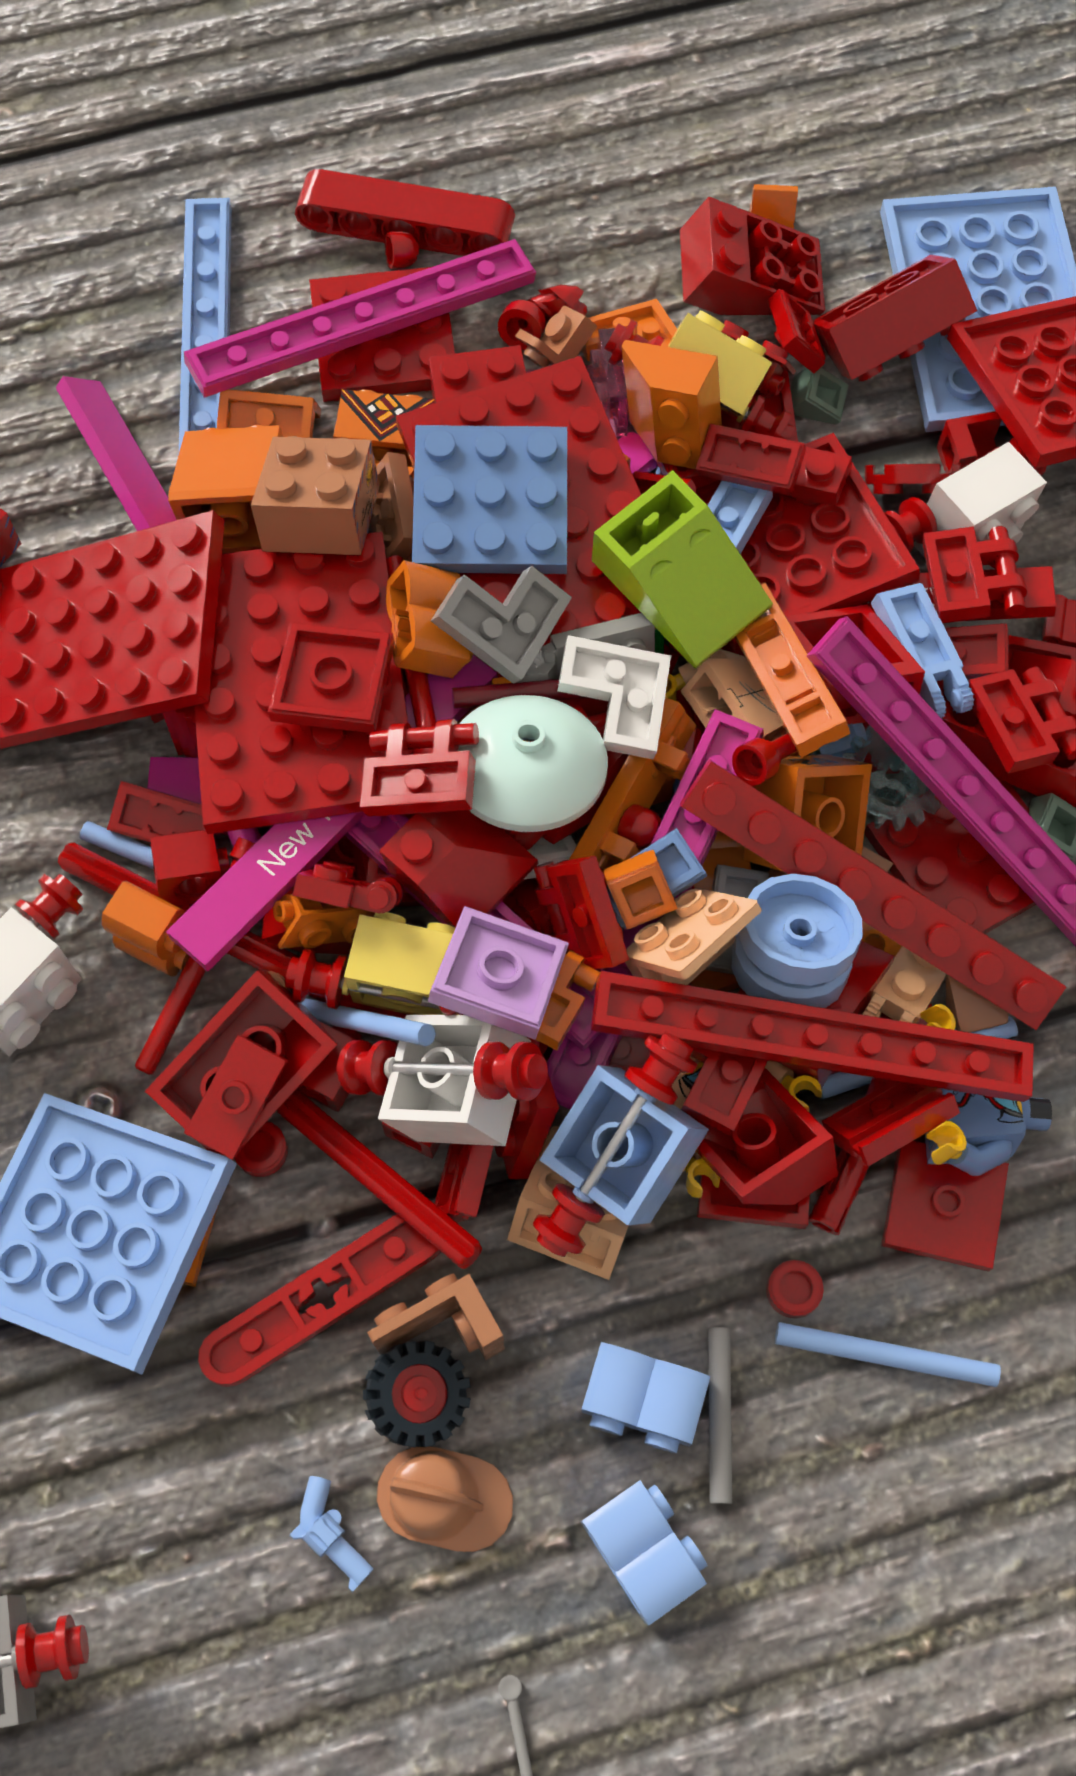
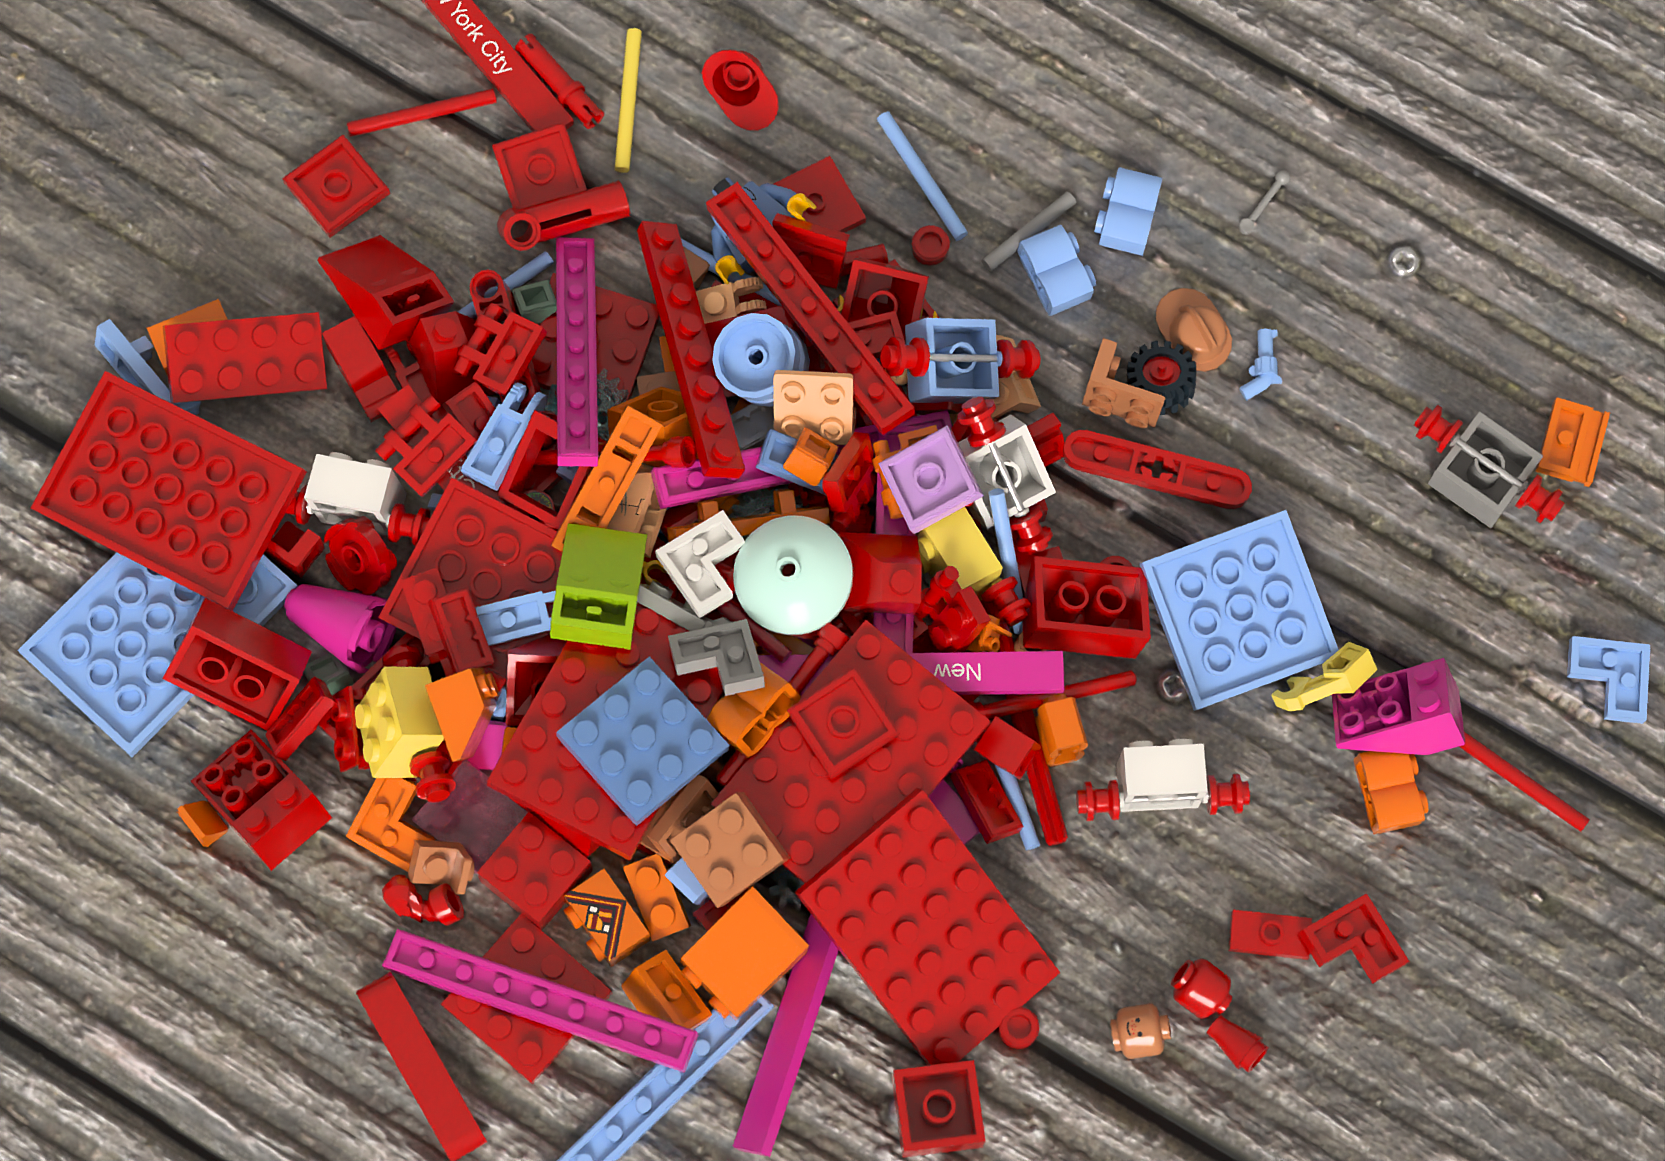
camera: 135 degrees left, 5 degrees up
red plate [184,1034,289,1160] -> none
red axle [277,1089,482,1269] -> none
plate [360,719,479,817] -> none
red hinge [385,231,419,269] -> none
red hinge [618,804,662,849] -> none
none -> dark pink cone [284,584,397,673]

